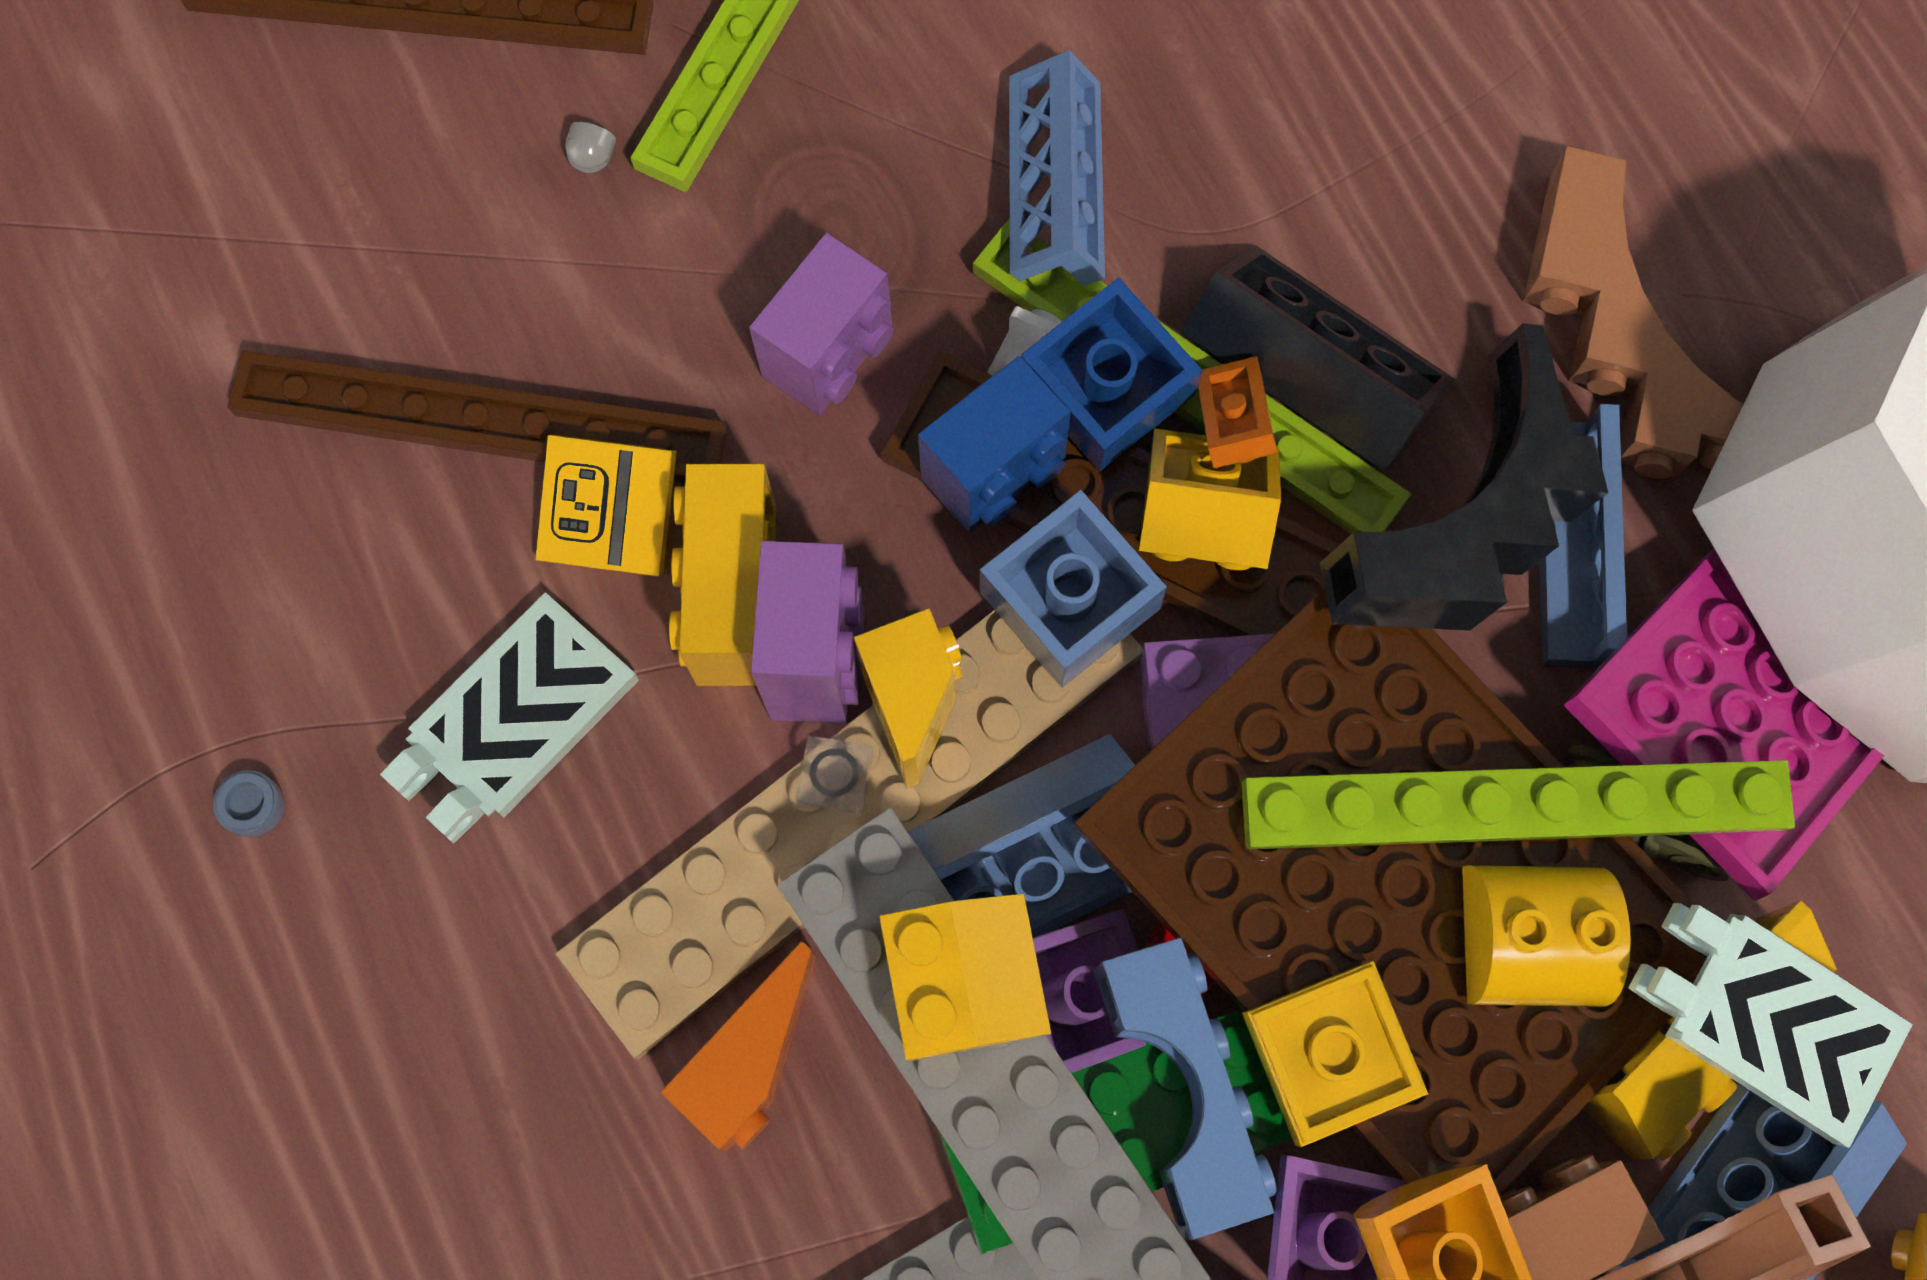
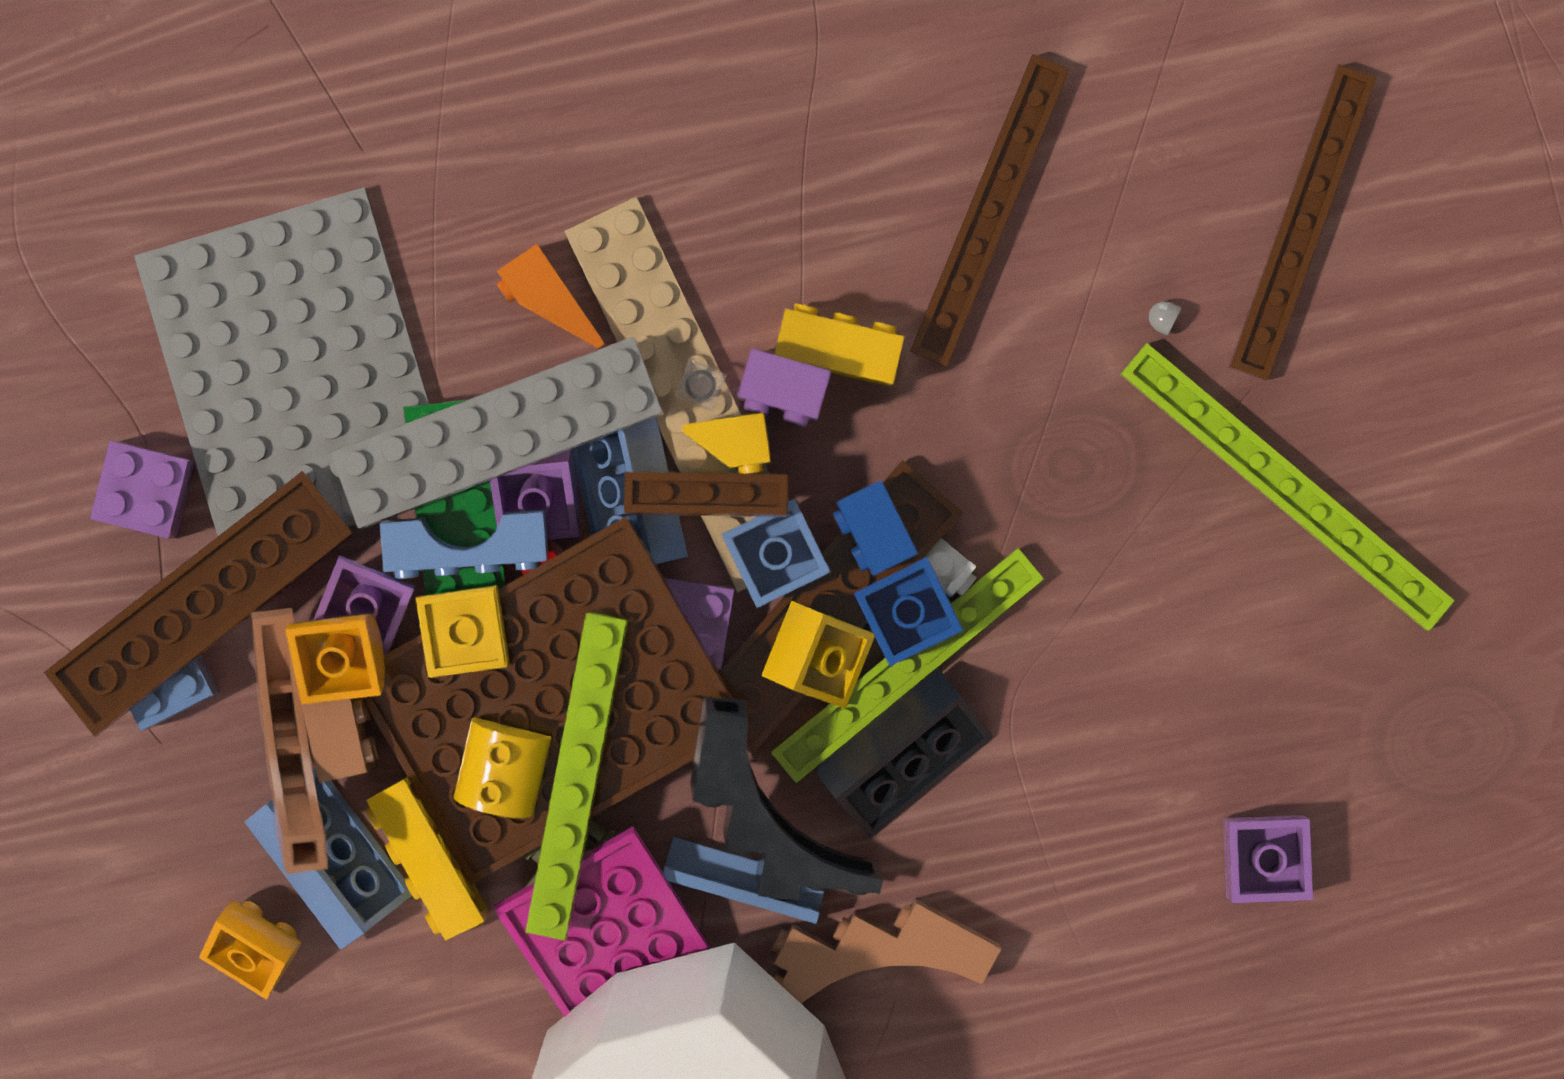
camera: 105 degrees right, 15 degrees up
sand blue tile [213,770,285,838] -> none
light aqua tile [380,592,639,844] -> none
yellow tile [536,435,677,576] -> none
medium lavender brick [749,232,894,417] -> none
yellow slope [879,894,1052,1061] -> none
medium blue fence [1009,50,1105,286] -> none
orange plate [1198,356,1277,468] -> none
light aqua tile [1628,903,1913,1148] -> none
none -> reddish brown plate [624,472,789,517]

